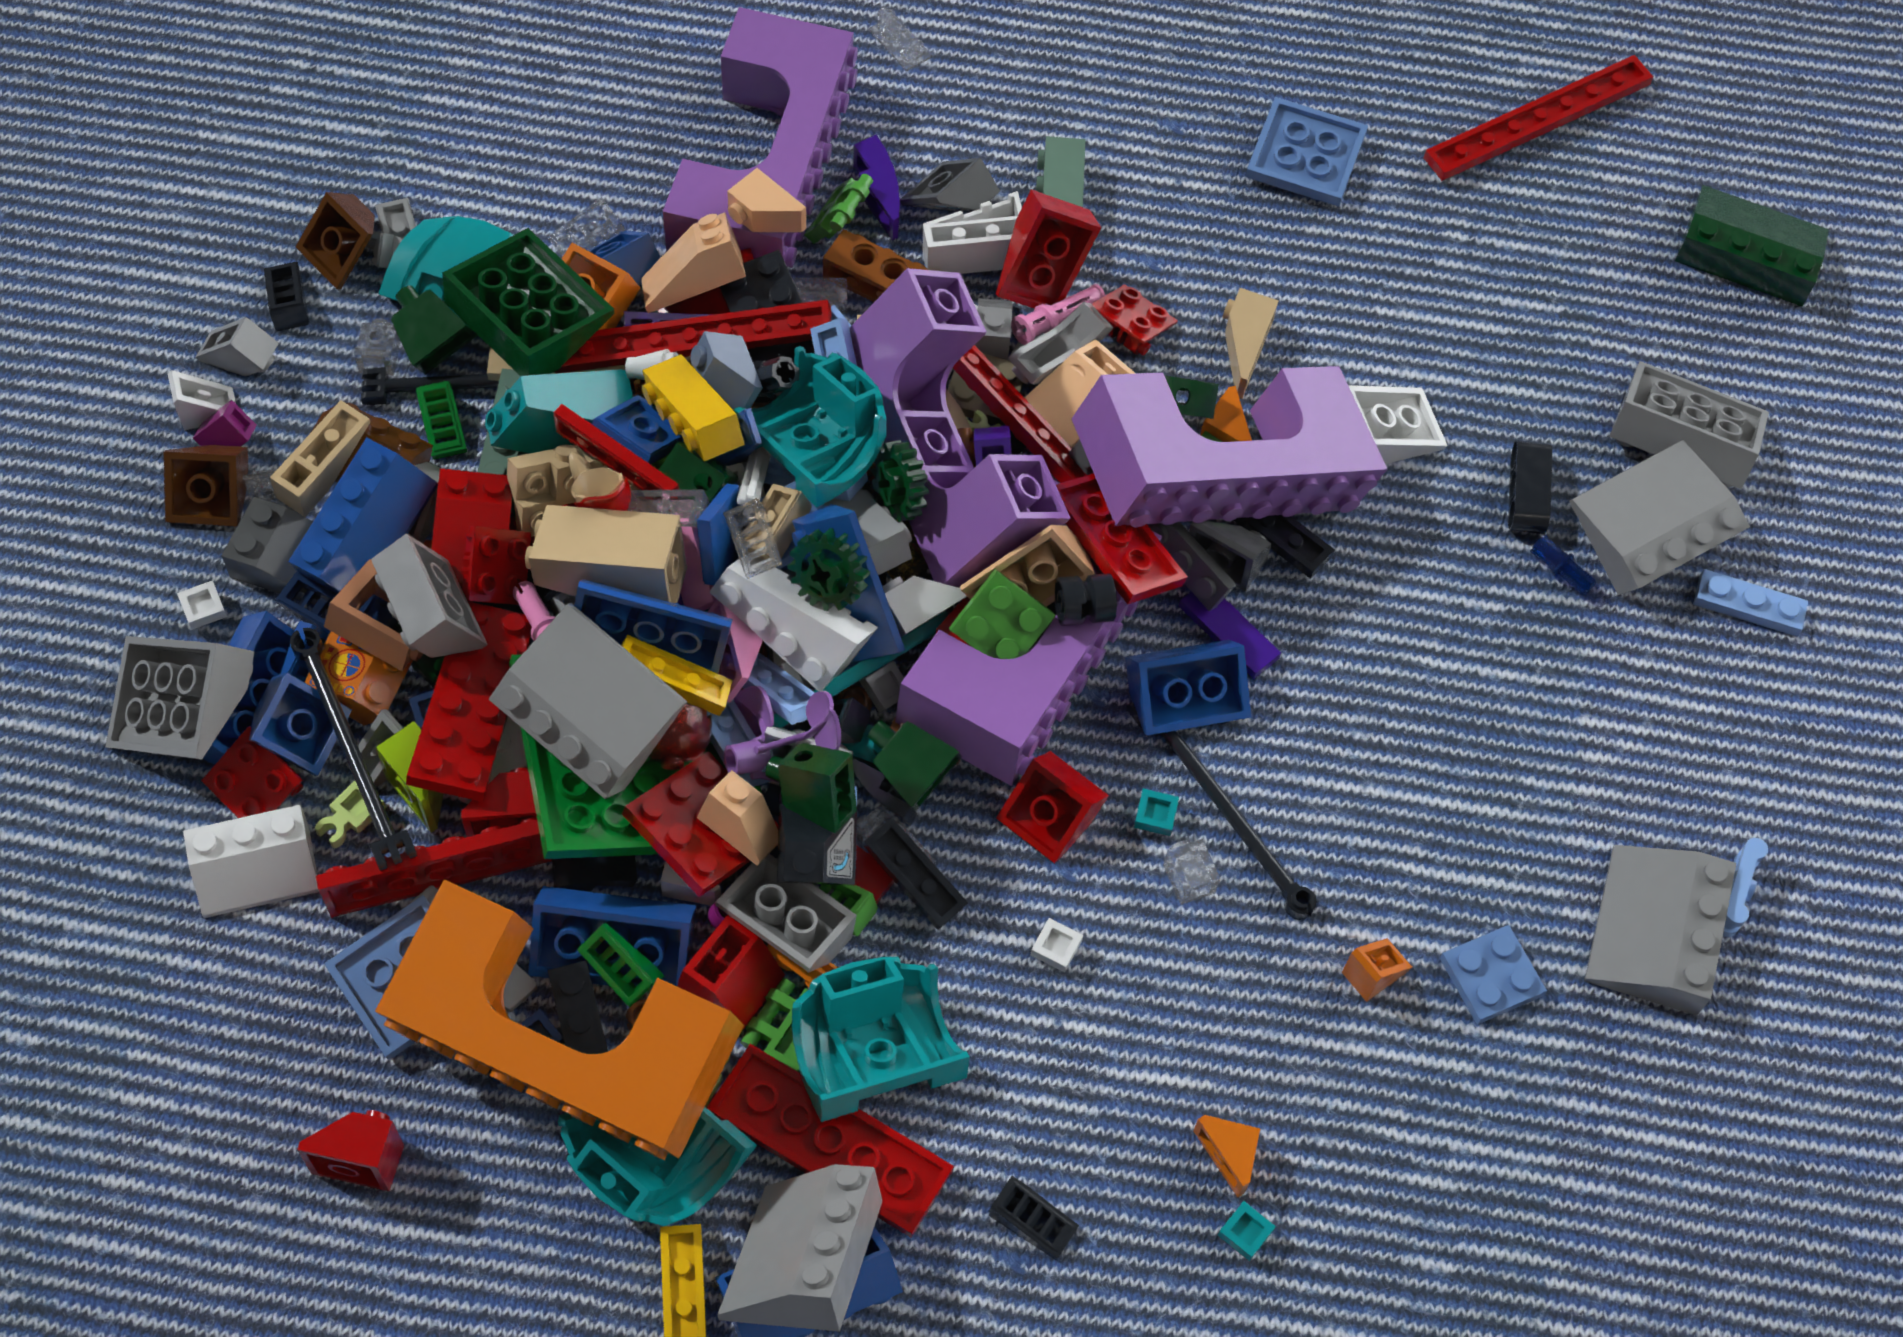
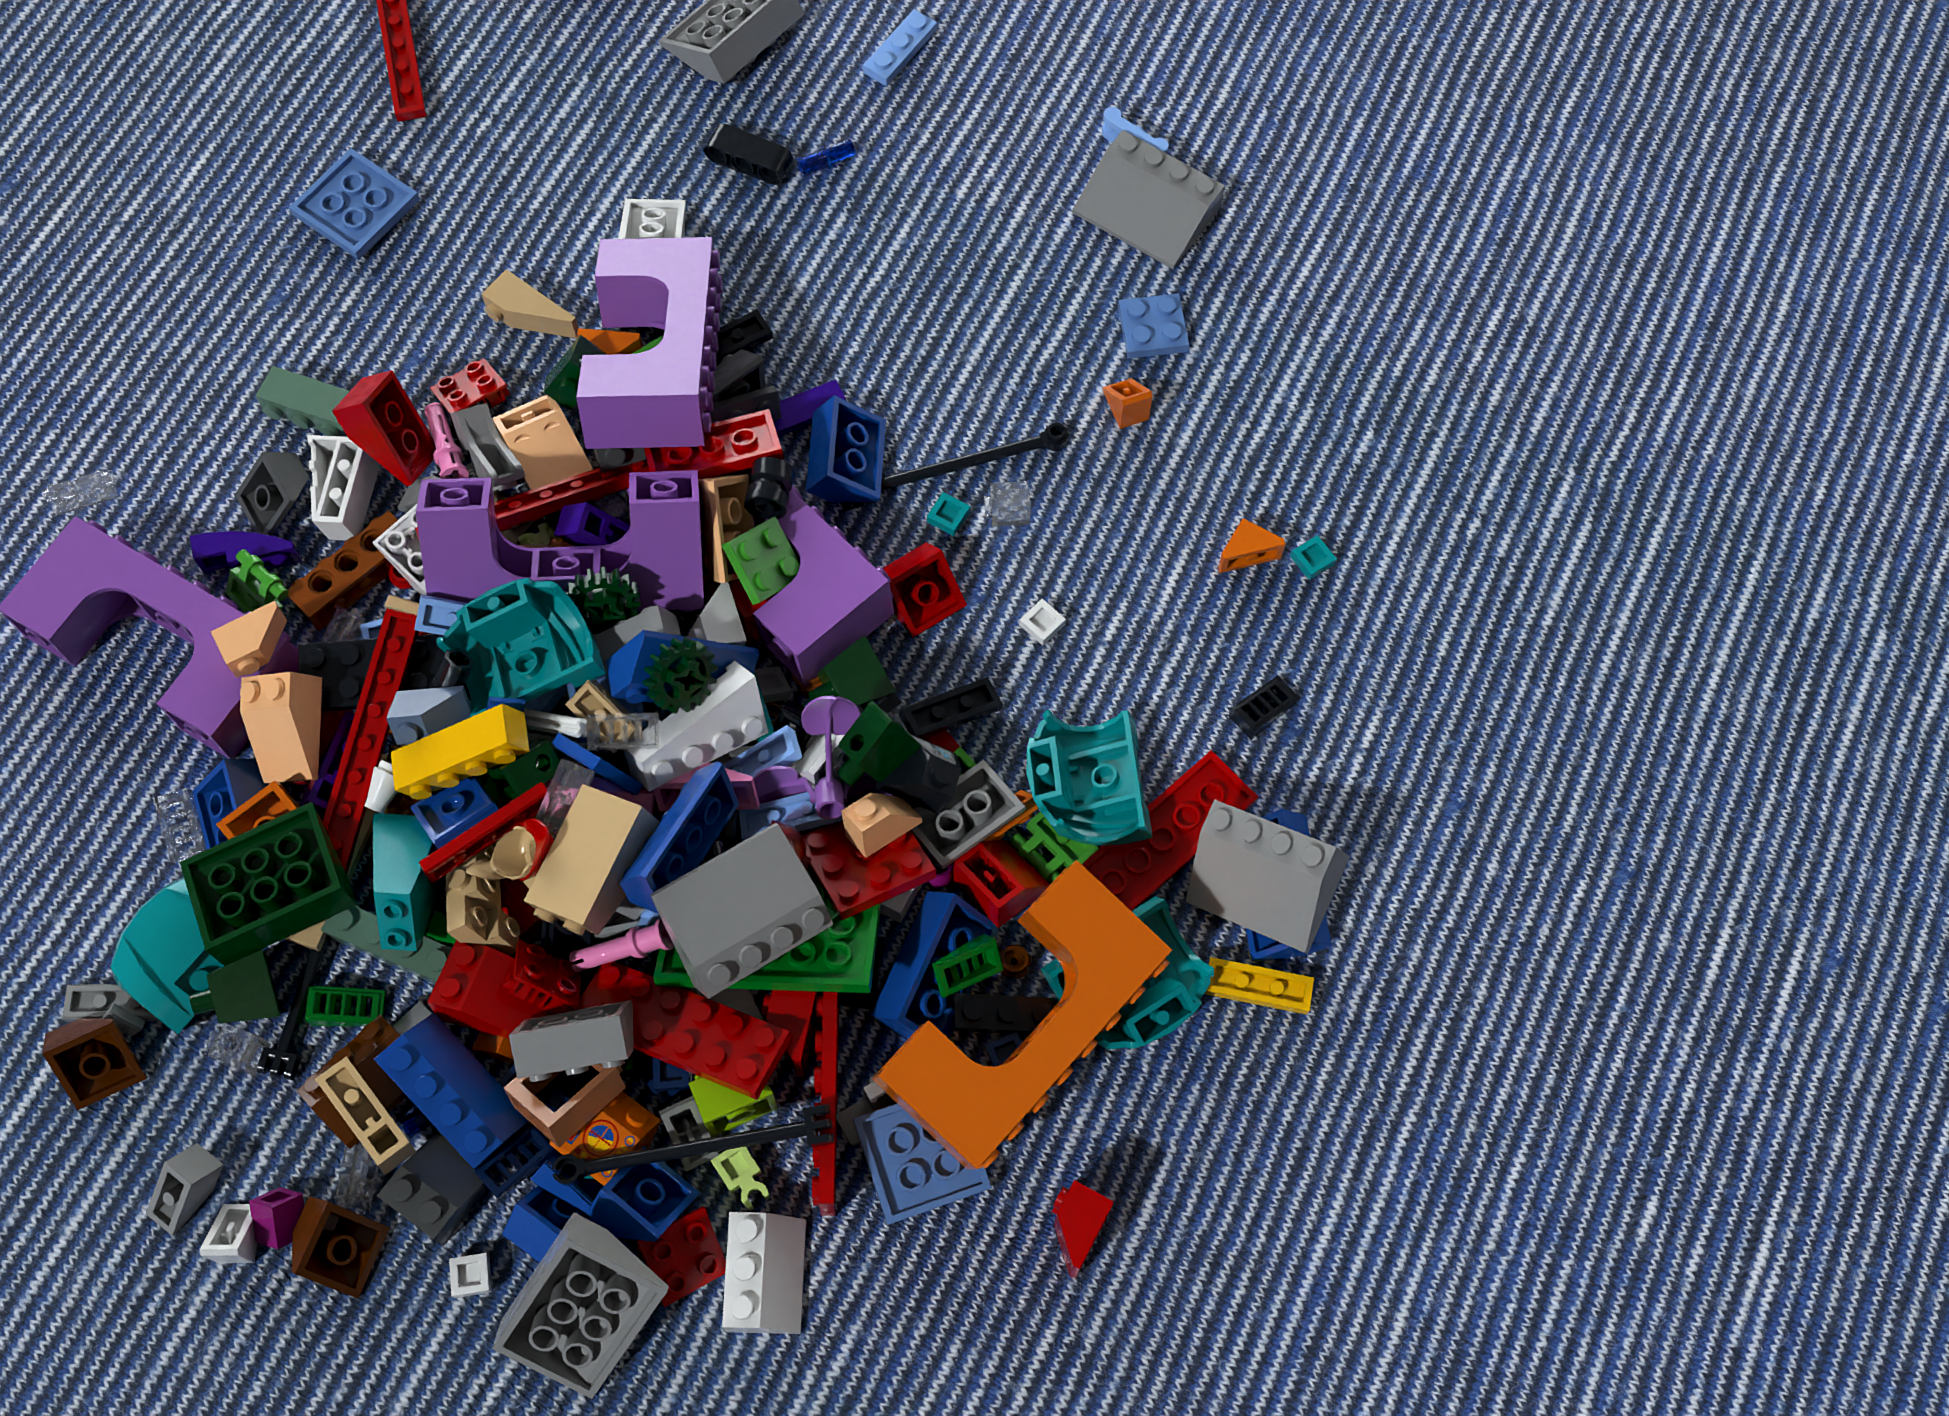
camera: 70 degrees left, 5 degrees up
black slope [264,262,309,331] -> none
yellow plate [621,635,732,716] -> none
light grey slope [1569,440,1750,595] -> none

